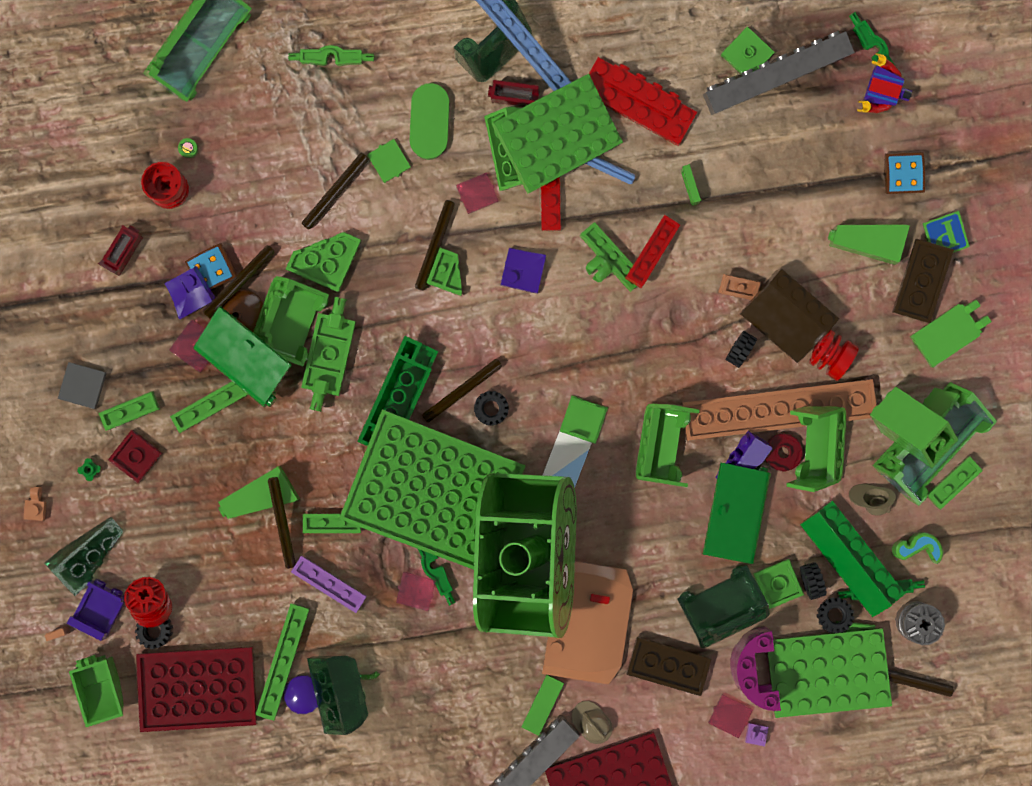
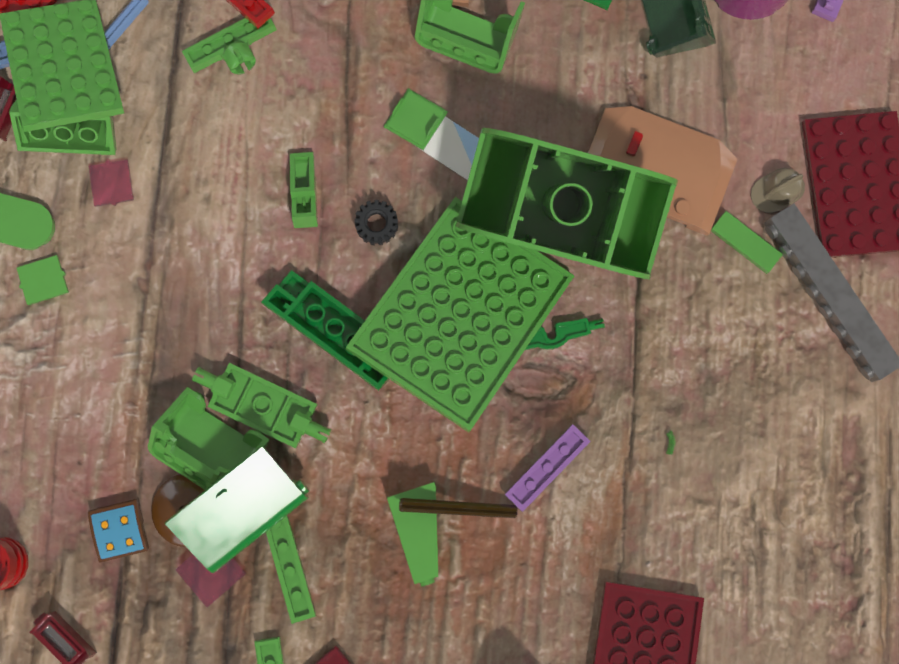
camera: 85 degrees left, 5 degrees down
dark purple plate [164,266,215,320] -> none
dark brown axle [203,245,275,319] -> none
bright green plate [256,603,310,721] -> none
dark purple dish [284,675,323,714] -> none
bright green plate [286,232,362,293] -> none
dark brown axle [302,153,369,229] -> none
bright green plate [303,514,361,533] -> none
clear green windscreen [307,656,368,735] -> none
clear pink piece [396,572,436,611] -> none
dark brown axle [415,200,455,291] -> none
dark brown axle [422,359,502,422] -> none
bright green wing [427,248,462,296] -> none
dark purple plate [501,248,546,294] -> none
red plate [541,177,561,231] -> none
dark brown plate [626,637,712,696] -> none
clear pink piece [708,694,753,738] -> none
none -> bright green slope [290,152,318,228]

